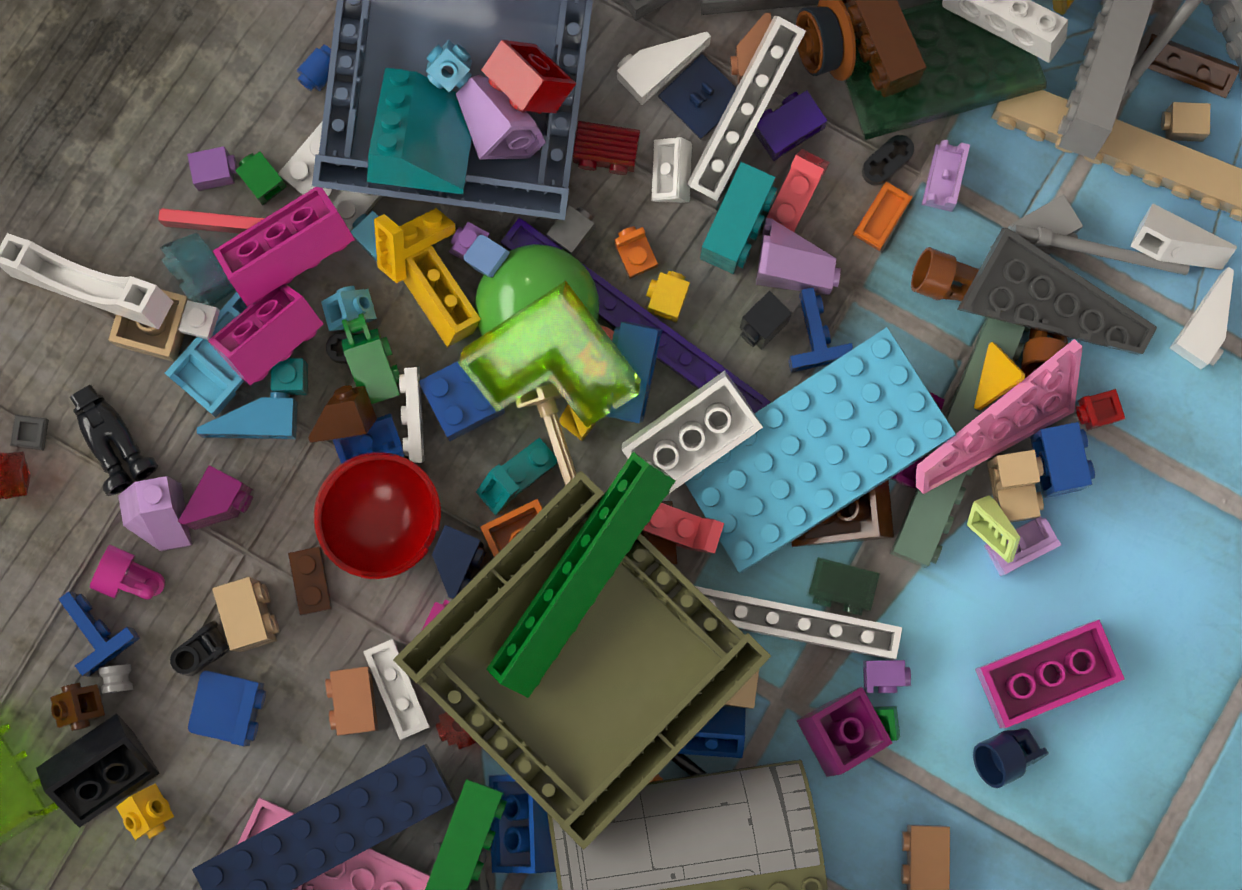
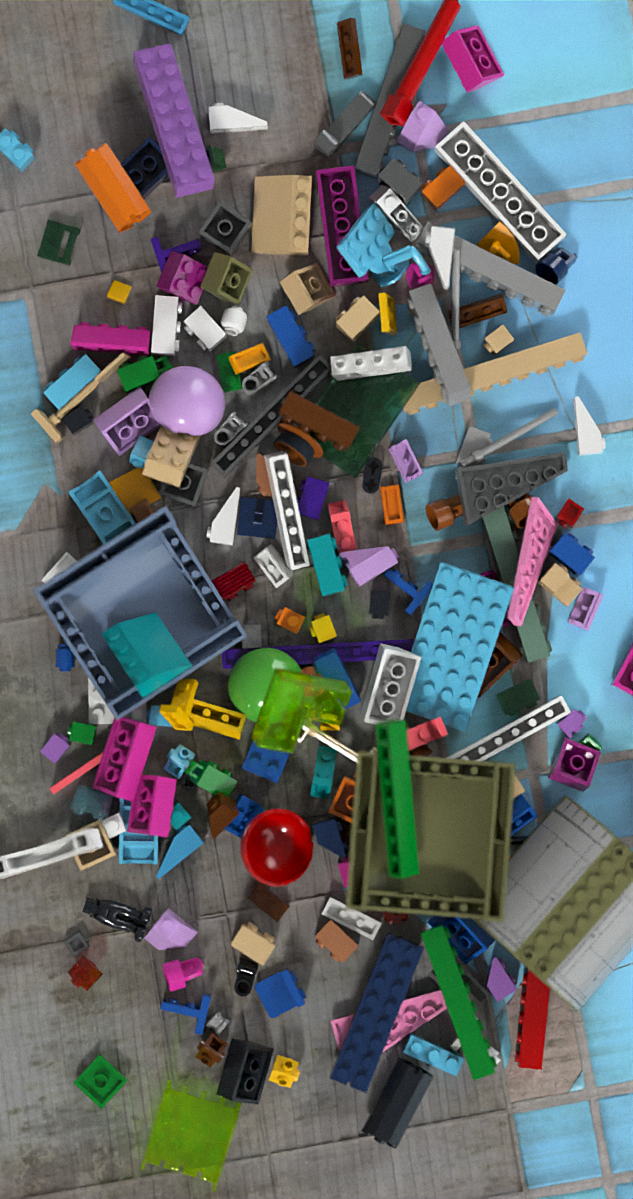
camera: 45 degrees left, 5 degrees up
magenta slope [178,465,253,530] -> none
white plate [399,367,425,463] -> none
medium azure brick [426,40,472,92] -> none
medium lavender brick [449,222,491,261] -> none
lavender slope [456,75,546,160] -> none
medium blue slope [463,234,510,278] -> none
red brick [481,40,577,114] -> none
yellowish green slope [967,495,1021,563] -> none
yellow piece [974,342,1025,410] -> none
white slope [1130,204,1237,270] -> none

